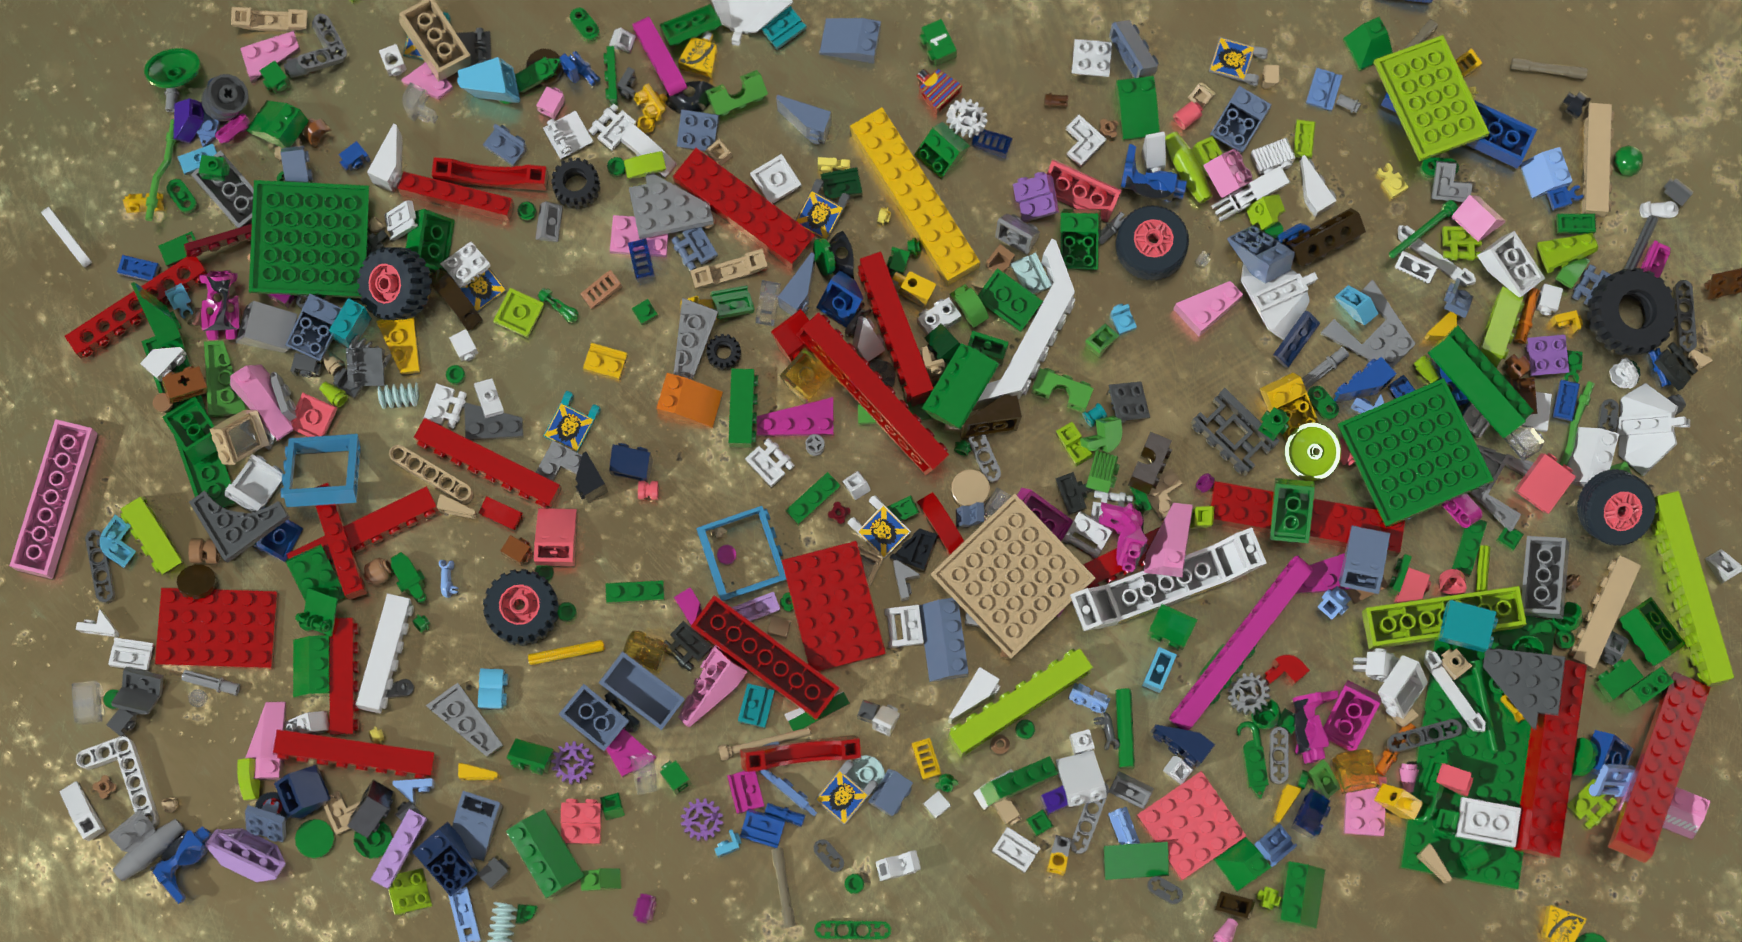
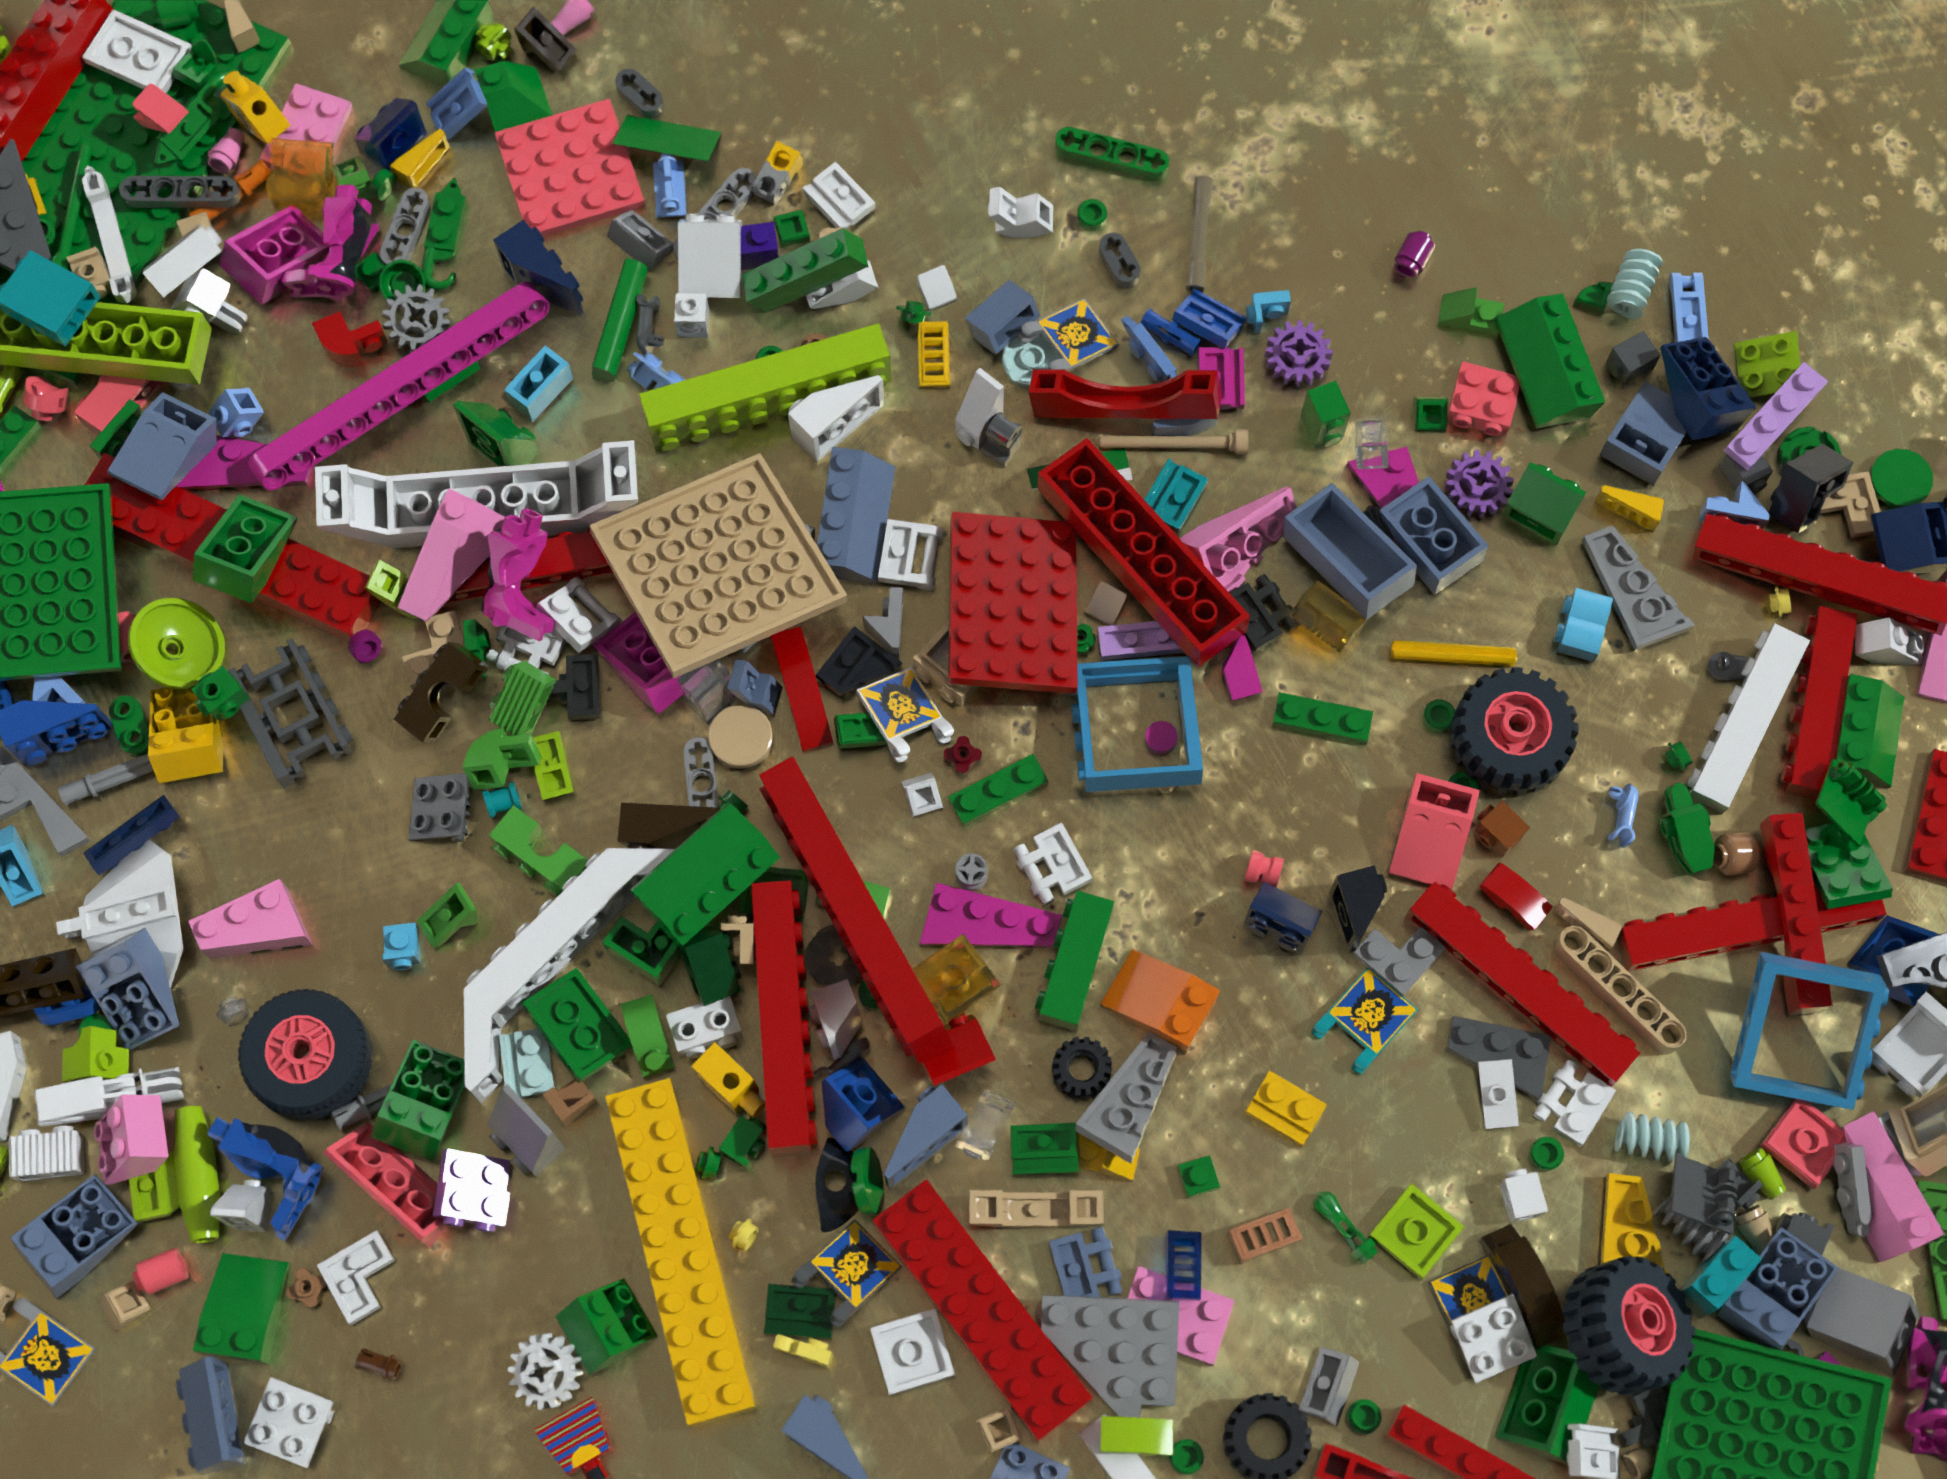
camera: 165 degrees left, 5 degrees down
clear blue slope [971,129,1013,158] -> none
white slope [1163,756,1193,785] -> none

